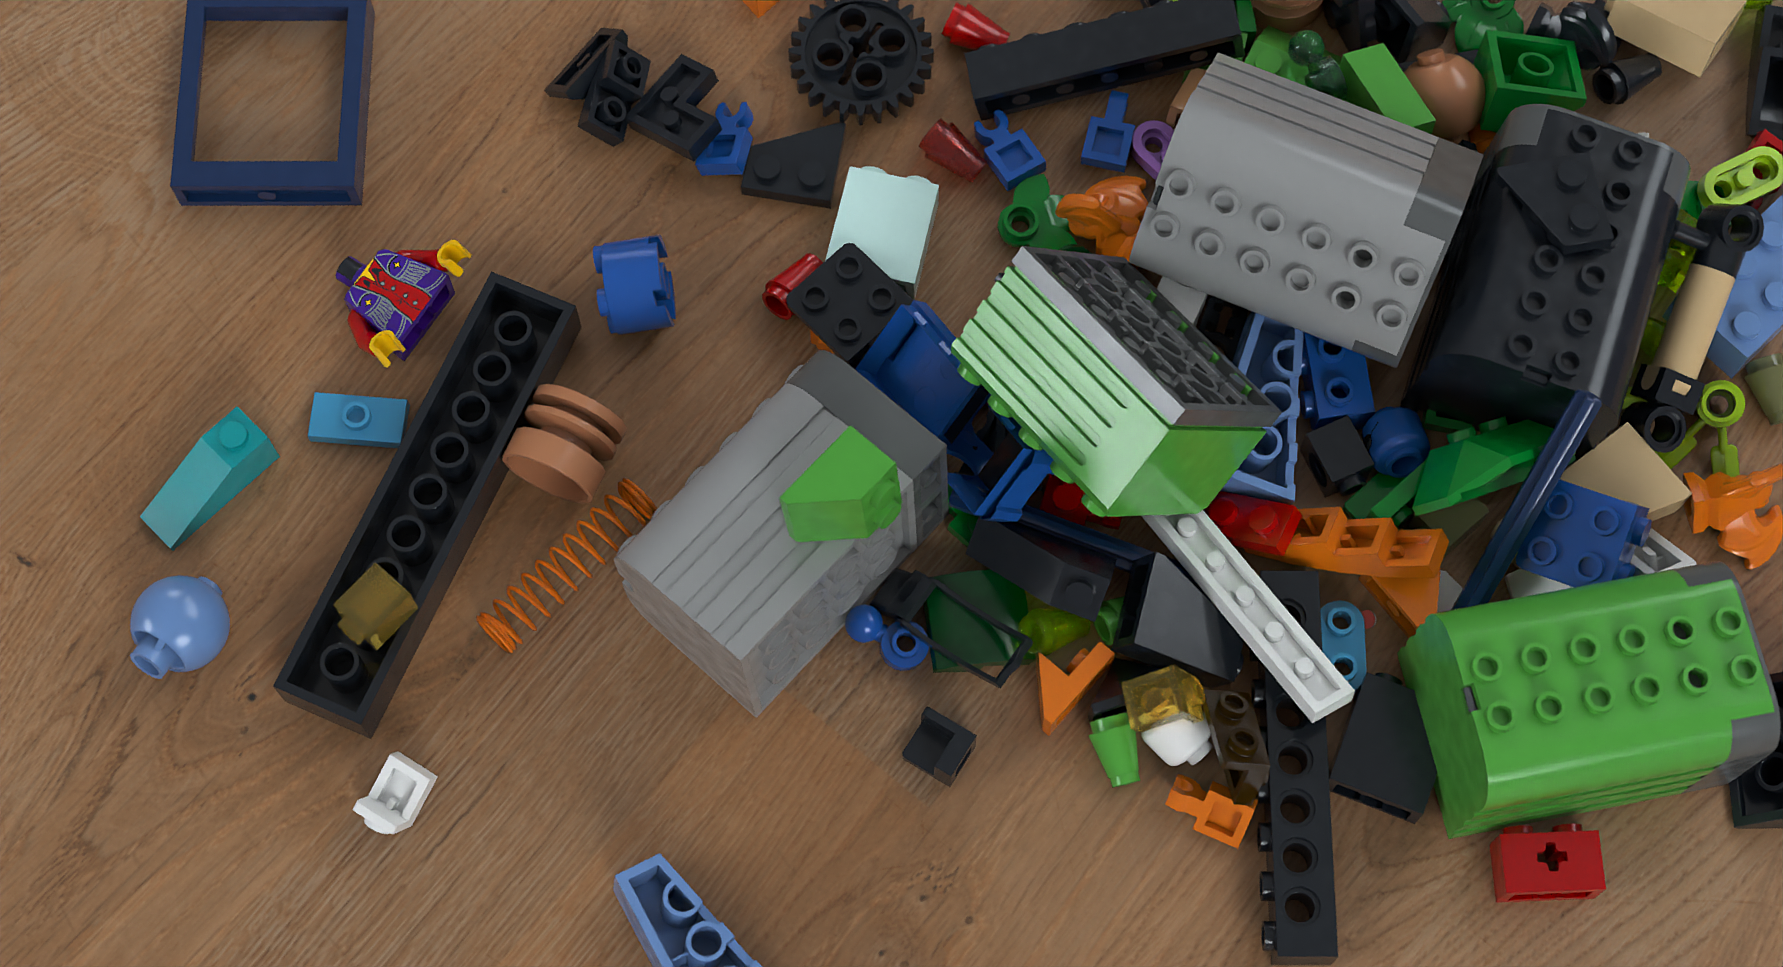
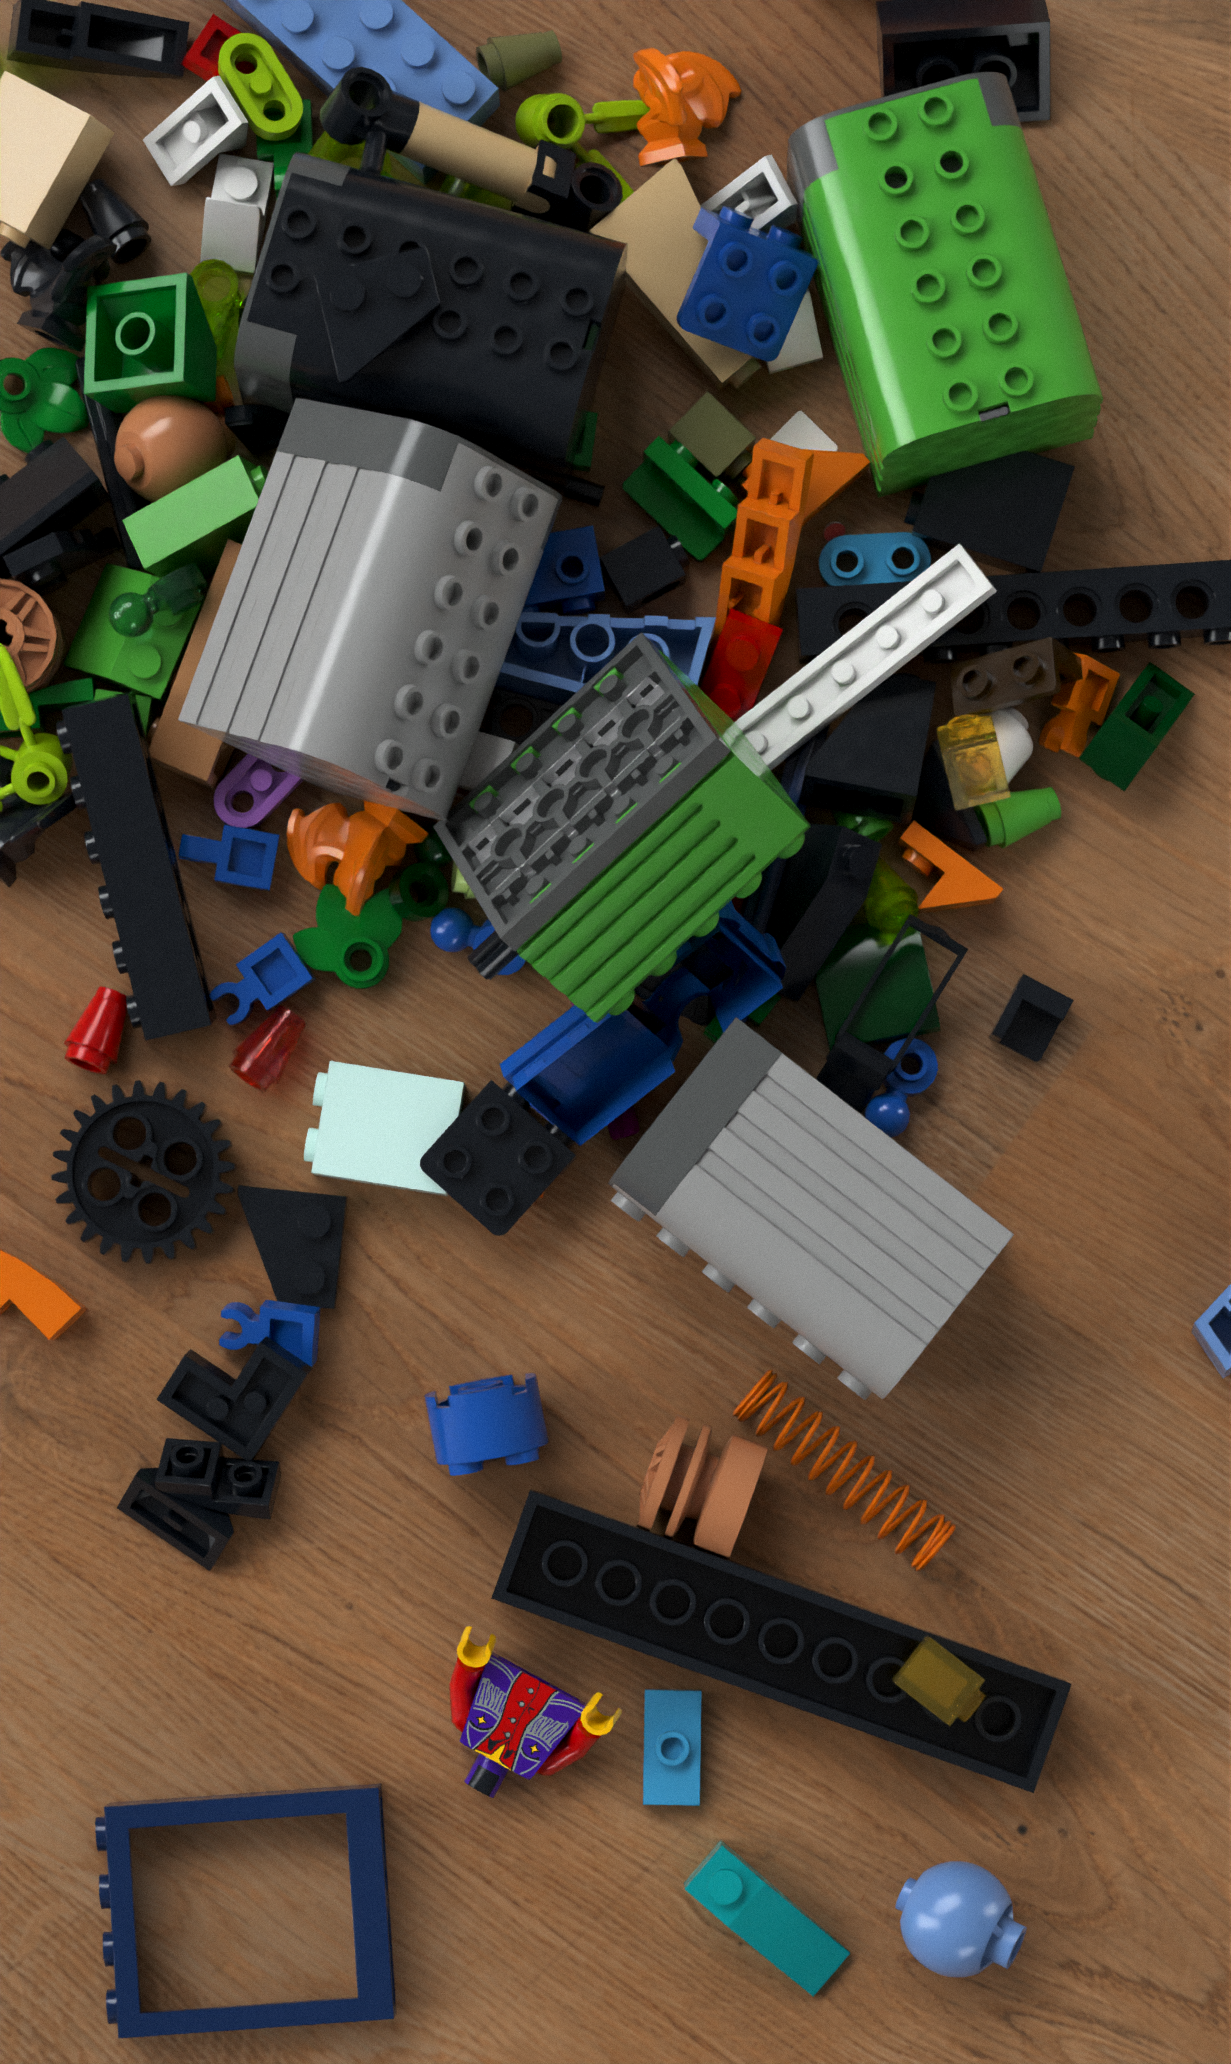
camera: 90 degrees left, 15 degrees up
white bracket [353,751,438,834] -> none
red cone [762,253,823,320] -> none
bright green slope [779,425,902,542] -> none
blue head [1362,407,1430,478] -> none
green wedge [1413,416,1576,516] -> none
dark blue axle [1451,389,1602,610] -> none
red brick [1489,823,1606,903] -> none
none -> white slope [143,76,248,186]
none -> dark green slope [1079,662,1195,791]

